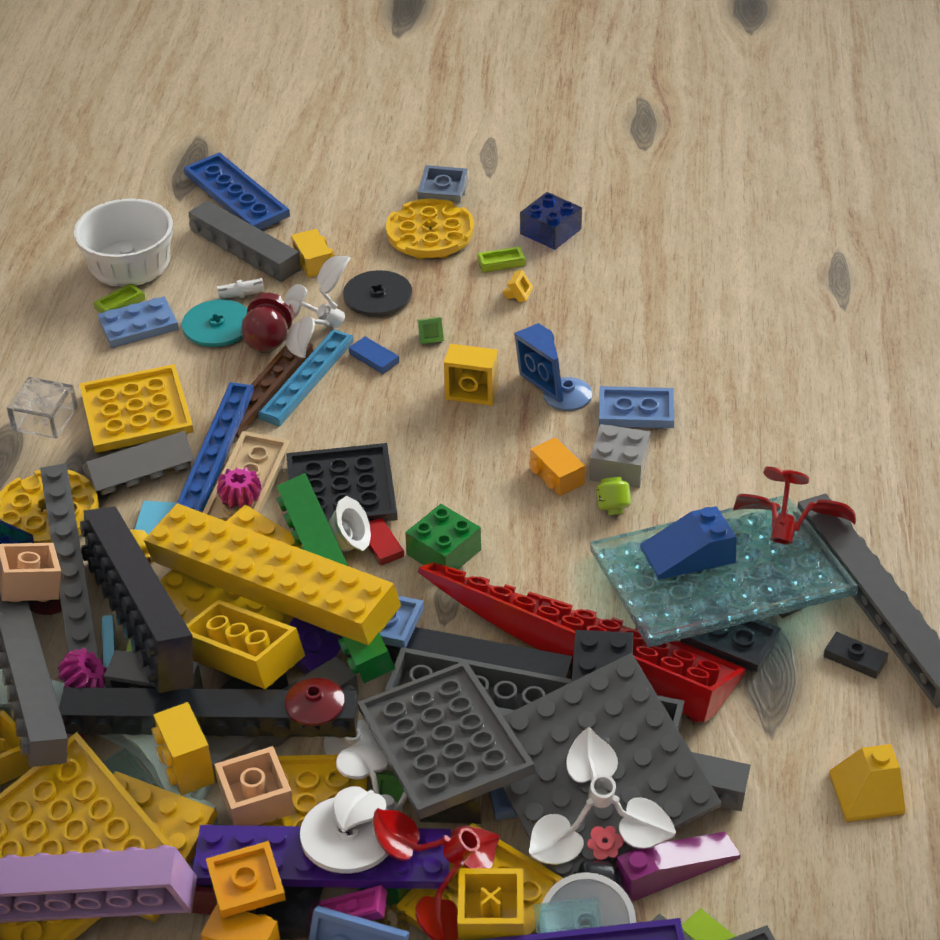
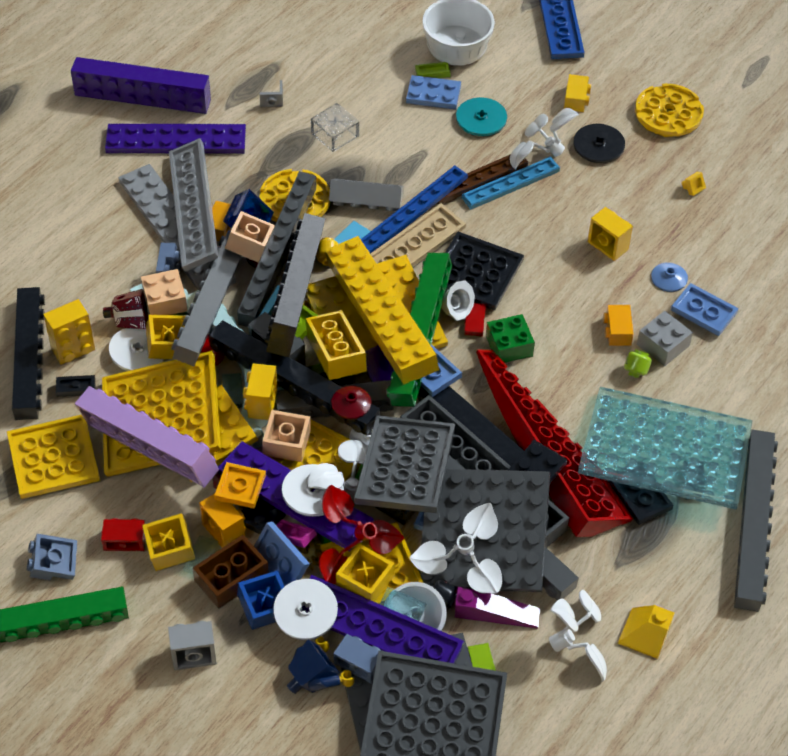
camera: 30 degrees right, 10 degrees up
dark pink gear [57,648,107,688] -> none
yellow plate [79,364,194,453] -> none
dark grey brick [188,200,301,282] -> none
dark pink gear [216,466,262,509] -> none
white pin [217,278,265,300] -> none
dark red tile [241,292,295,353] -> none
blue tile [348,336,399,374] -> none
sand blue plate [417,165,468,203] -> none
bright green tile [417,317,444,344] -> none
lime tile [477,246,526,273] -> none
blue slope [514,323,563,402] -> none
clear blue brick [520,192,582,250] -> none
coral plant [587,826,624,860] -> none
blue slope [640,506,736,580] -> none
red plant [733,466,856,545] -> none
black plate [823,631,889,679] -> none
none -> white plant [549,590,607,682]

